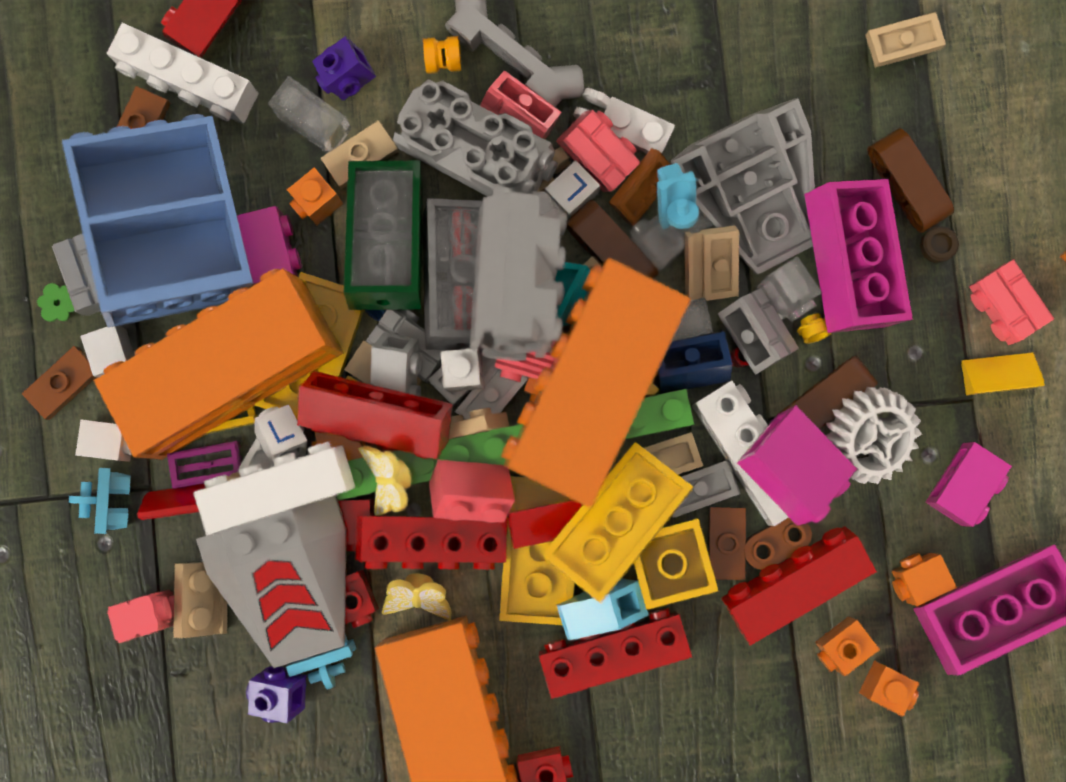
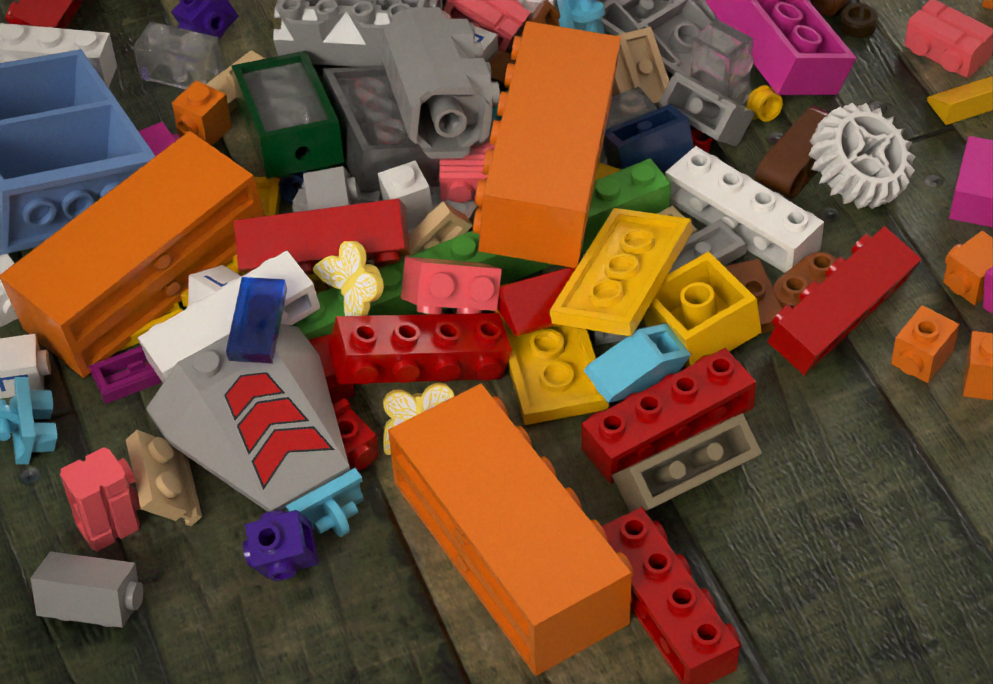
camera: 20 degrees left, 35 degrees down
red slope [137,483,206,520] -> none
dark pink brick [736,405,857,526] -> none
none -> light grey brick [30,551,143,628]
none -> clear blue plate [226,277,287,364]
none -> dark tan brick [612,413,762,512]

